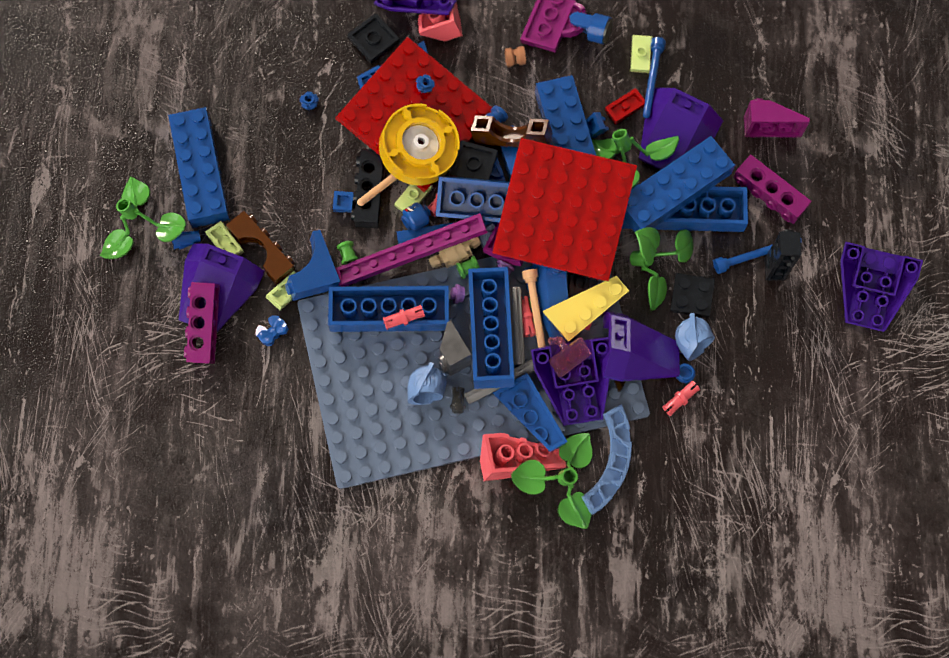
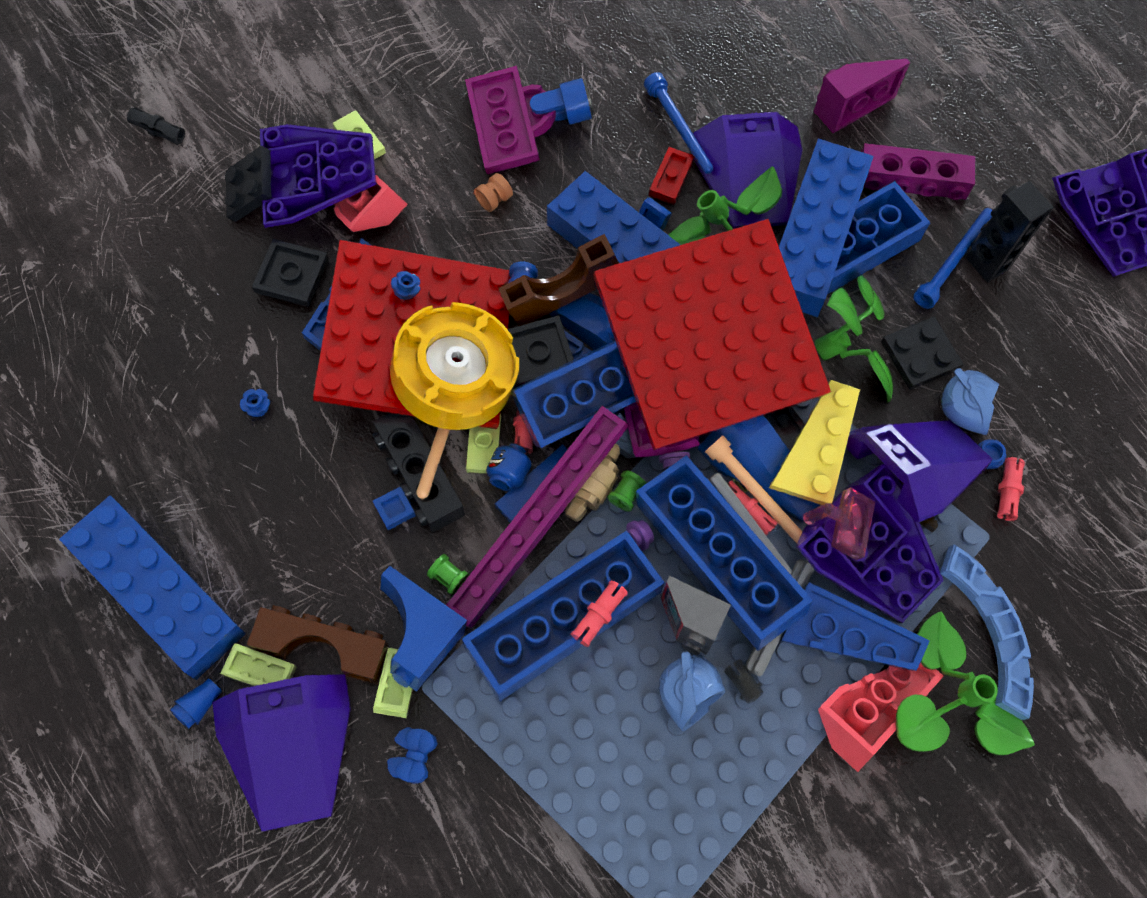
camera: 35 degrees left, 5 degrees down
bright green plant [100,176,186,259] -> none
magenta brick [184,282,220,364] -> none
yellowish green plate [630,35,651,73] -> none

